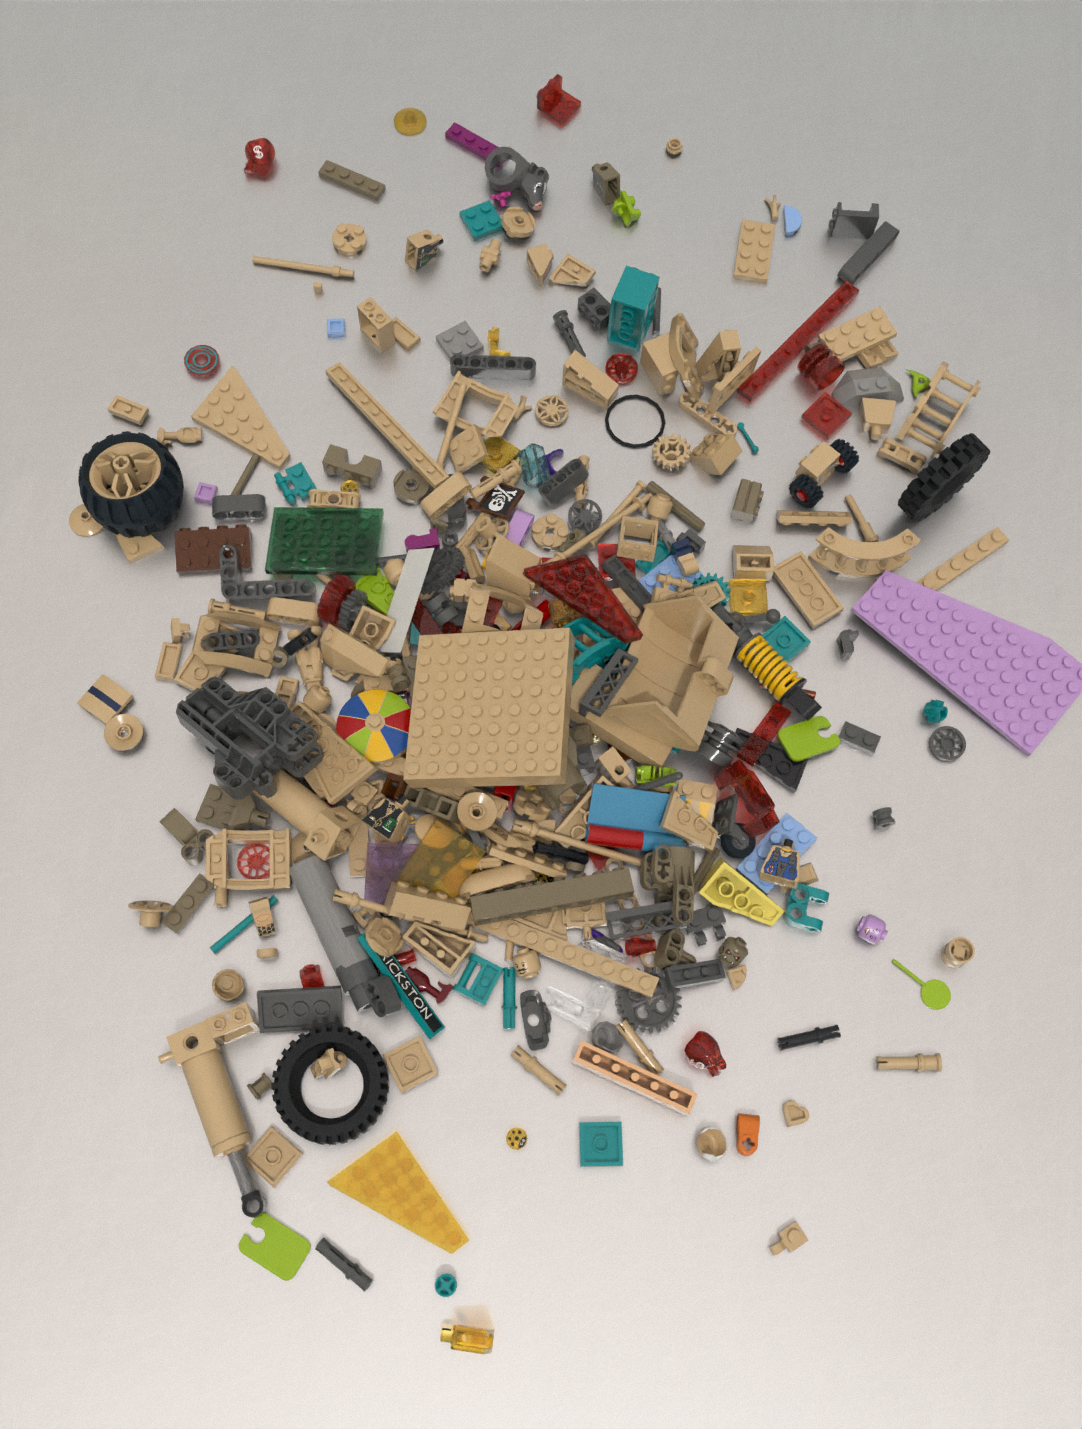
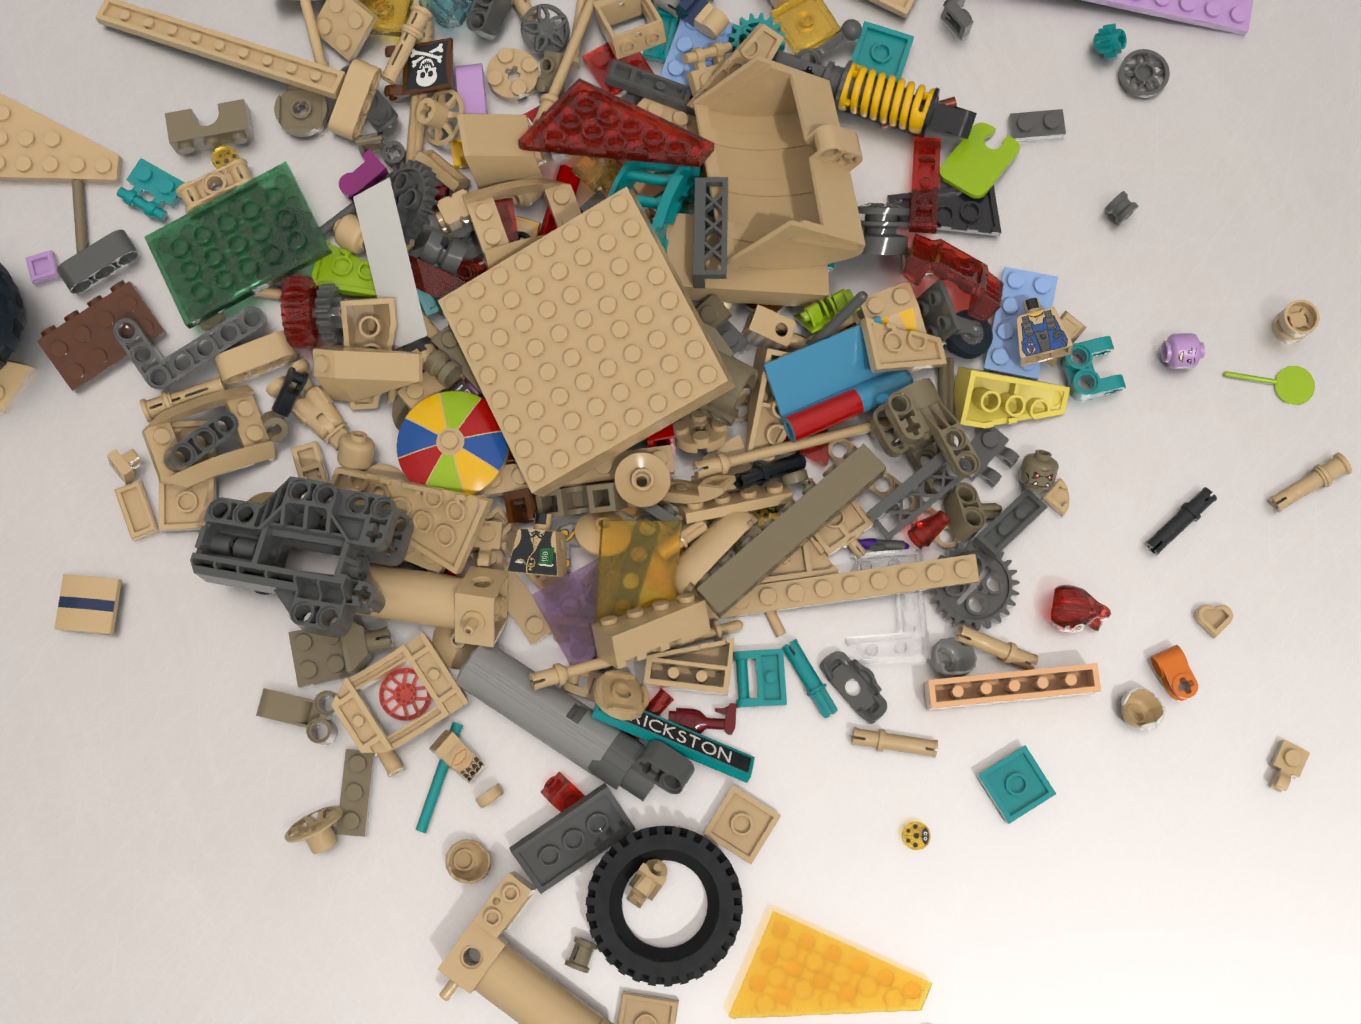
camera: 25 degrees left, 10 degrees up
tan dish [104,714,144,751] -> none
tan head [512,947,541,979] -> none

